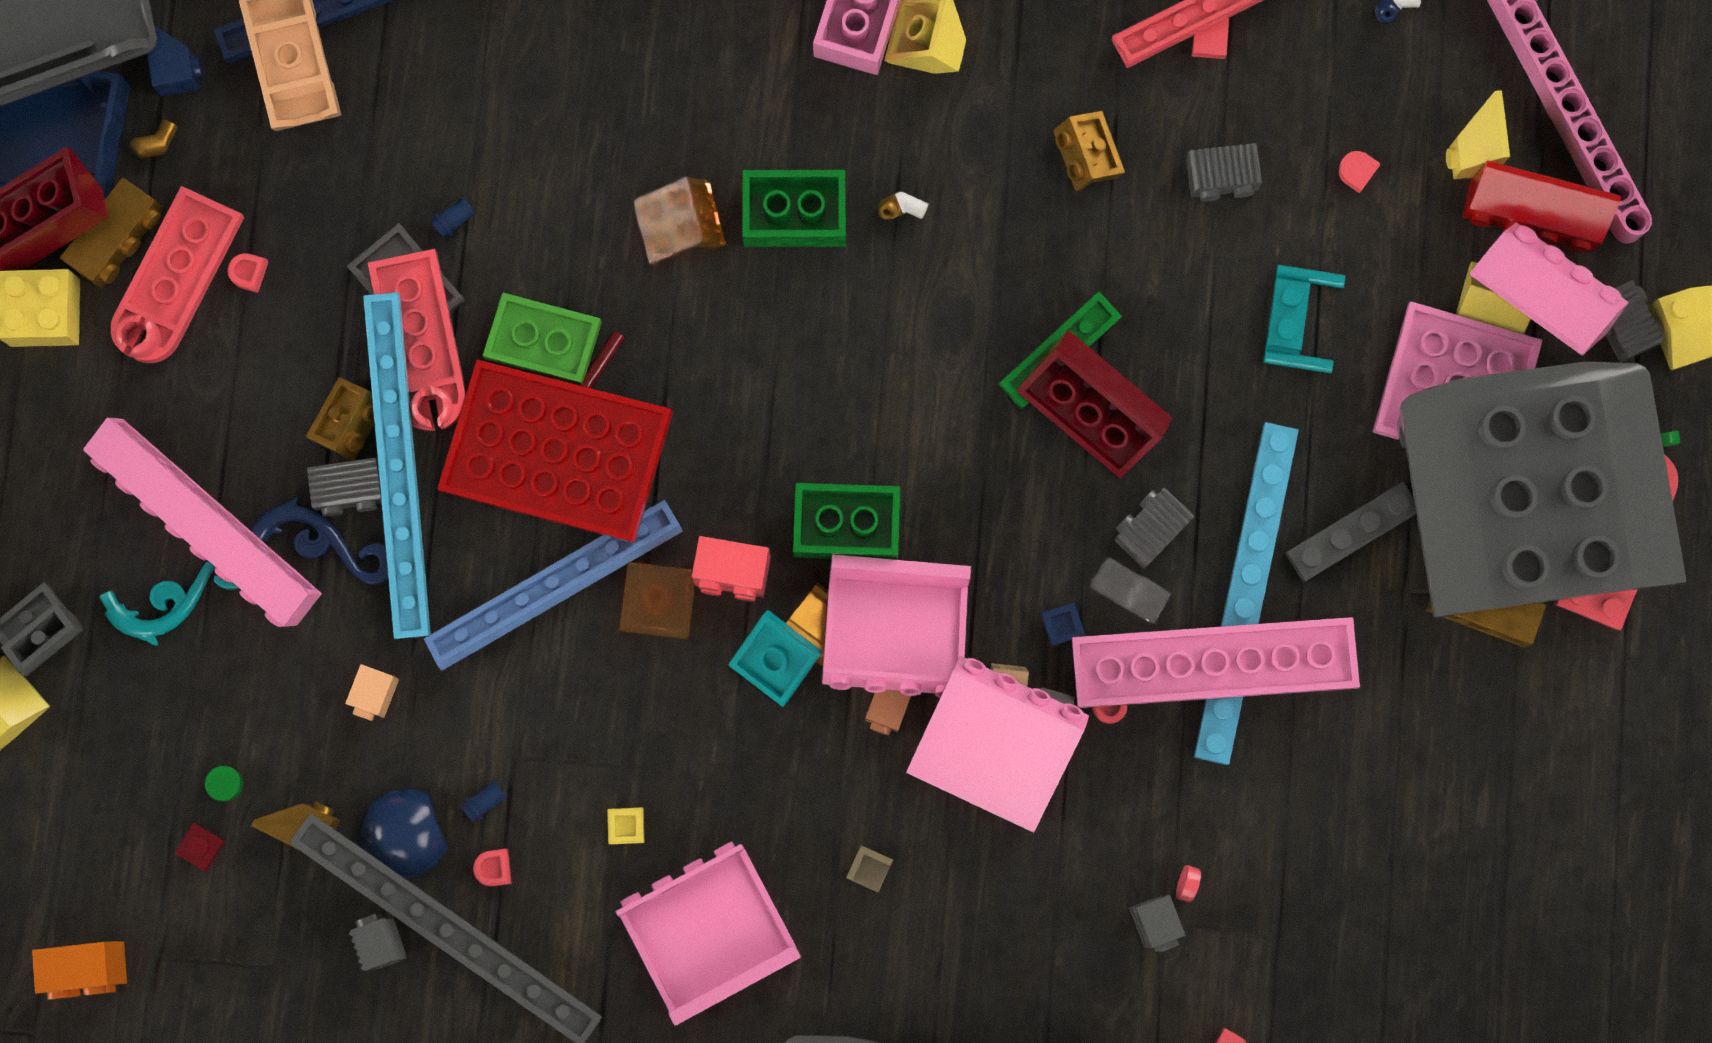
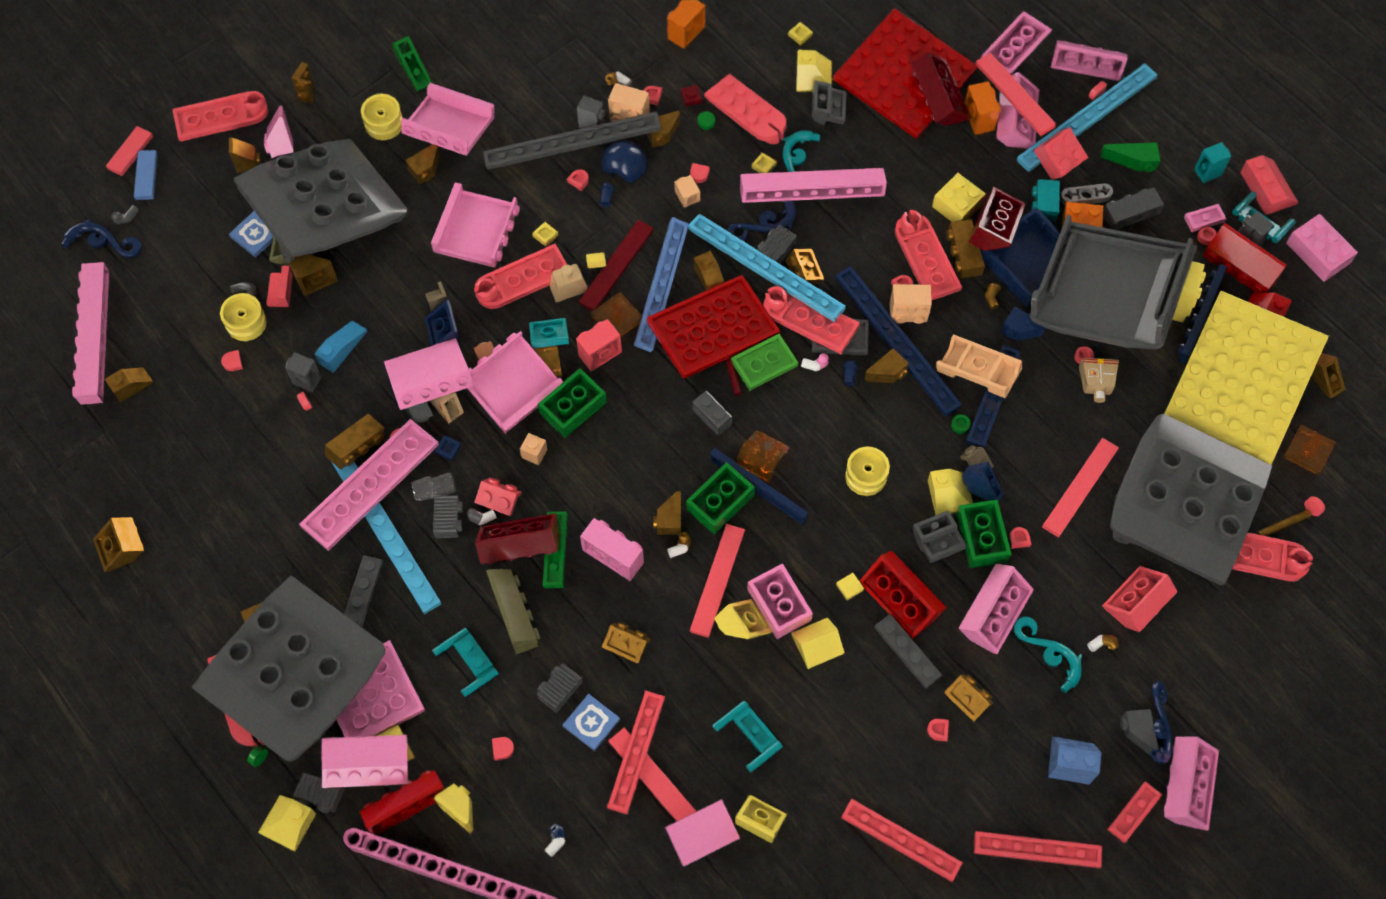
camera: 135 degrees right, 15 degrees down
none -> pearl gold slope [93,517,144,572]
none -> dark azure slope [315,321,367,373]
none -> pearl gold brick [325,414,384,470]
none -> dark blue slope [424,300,461,346]
none -> arm [467,508,497,525]
none -> coral plate [474,244,567,309]
none -> coral bracket [474,477,522,516]
none -> olive slope [486,569,540,654]
none -> light nougat brick [520,433,548,465]
none -> tan torso [550,264,588,302]
none -> medium blue tile [563,694,620,751]
none -> dark red tile [579,220,654,313]
none -> bright pink brick [580,518,644,581]
none -> light yellow tile [586,252,606,268]
none -> arm [605,72,632,87]
none -> light nougat brick [608,83,650,122]
none -> coral tile [643,86,662,105]
none -> pearl gold slope [653,491,681,535]
none -> coral tile [690,163,710,183]
none -> coral tile [690,524,745,638]
none -> dark grey brick [693,391,732,436]
none -> pearl gold slope [694,251,724,291]
none -> coral plate [704,74,786,144]
none -> dark blue tile [710,448,808,524]
none -> light yellow tile [752,153,777,173]
none -> arm [801,353,829,371]
none -> dark blue plate [835,266,961,417]
none -> light yellow wheel [845,446,890,496]
none -> pearl gold slope [865,349,909,383]
none -> light nougat brick [890,284,932,324]
none -> green tile [951,414,971,434]

